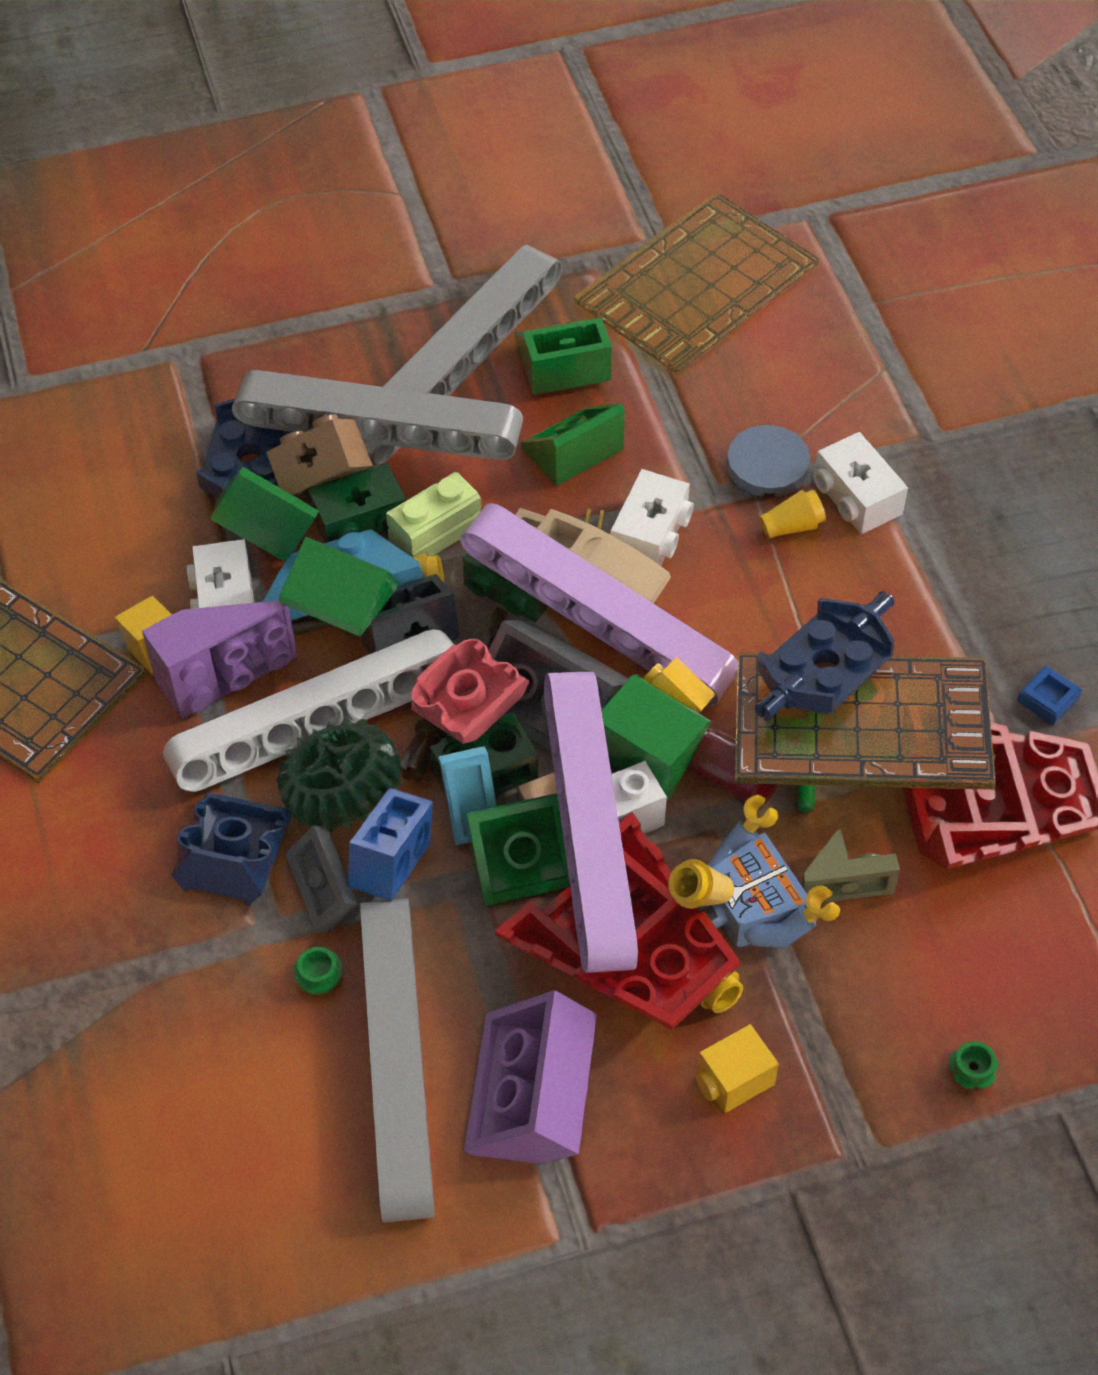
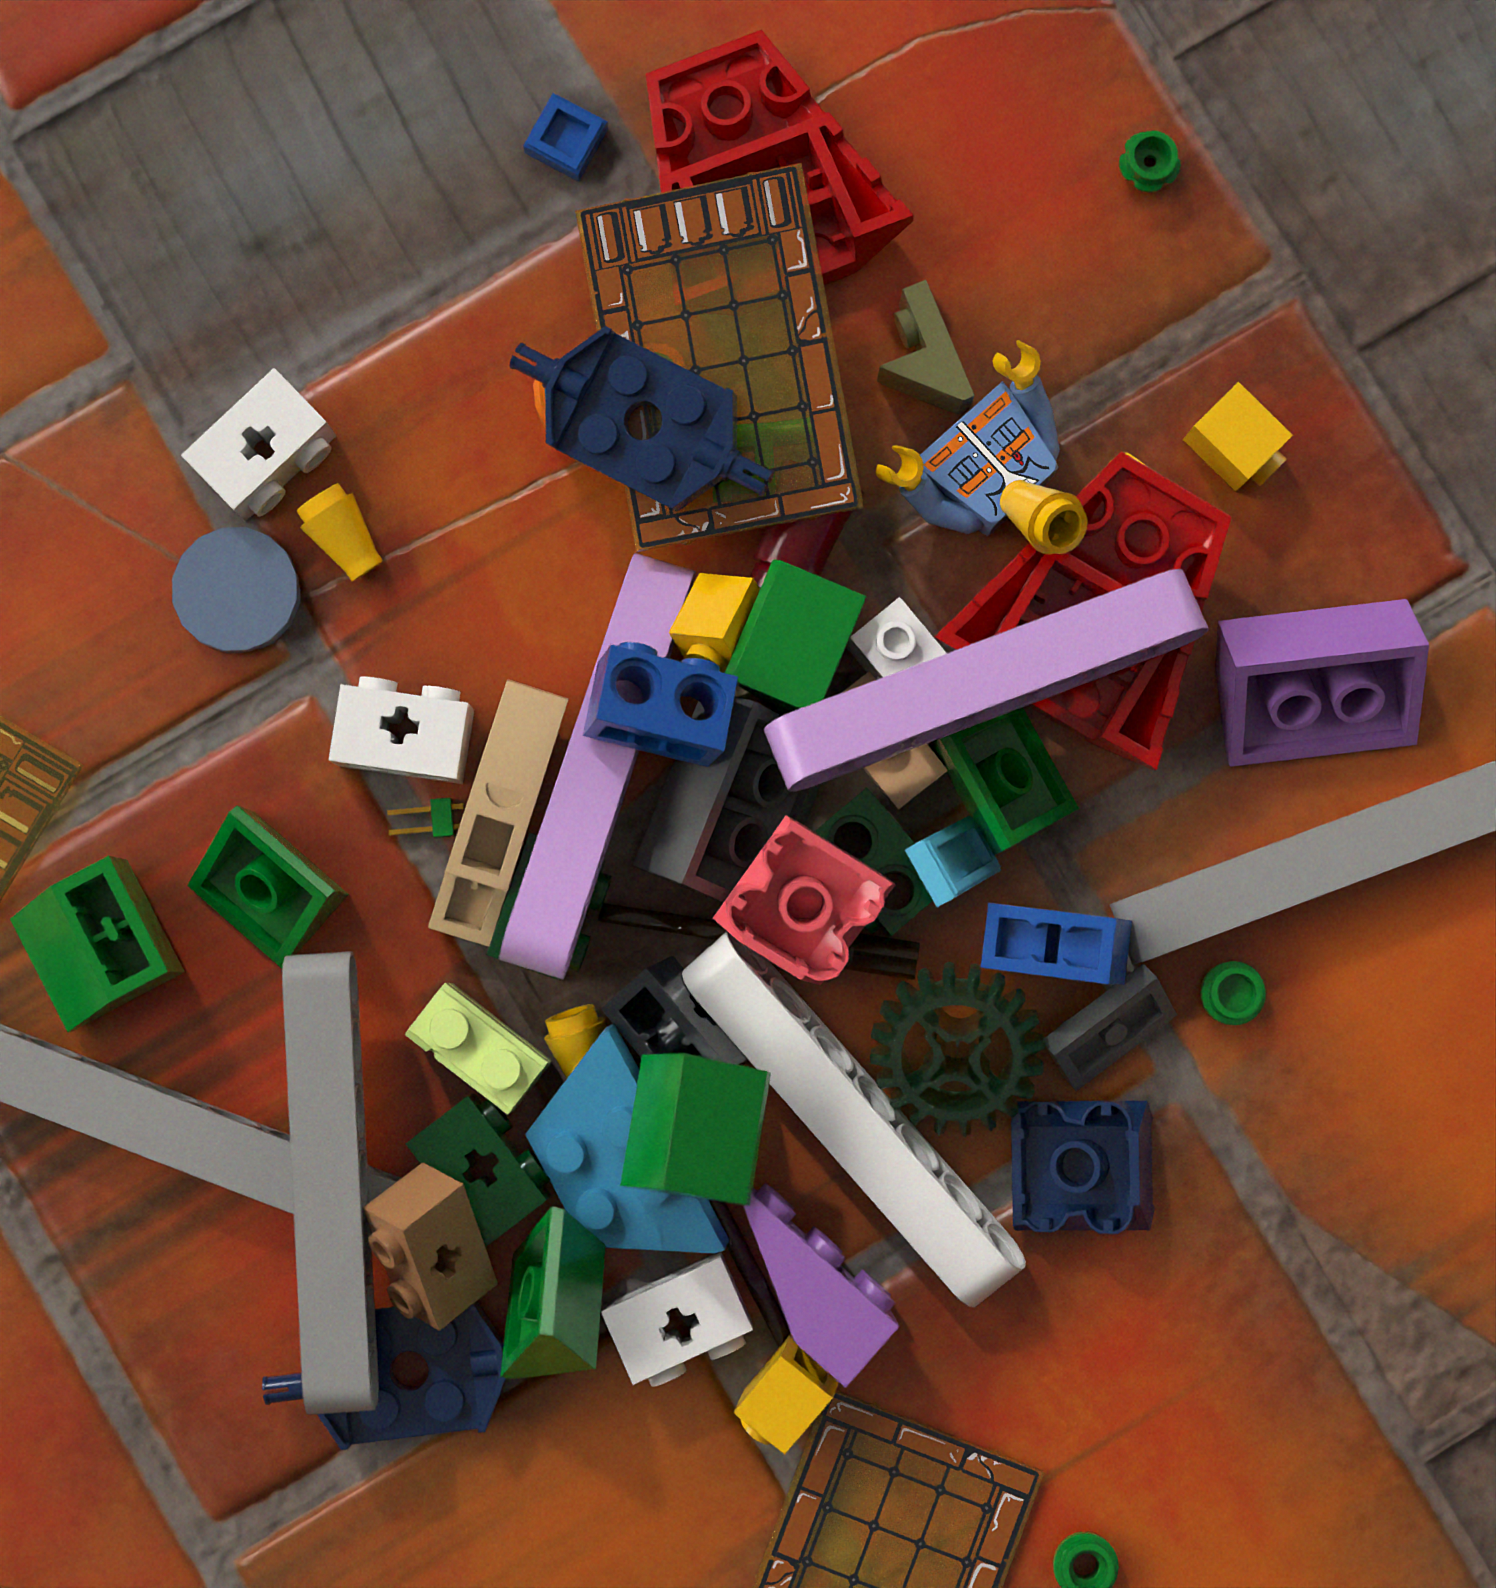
camera: 110 degrees left, 30 degrees up
none -> blue brick [583,642,738,767]

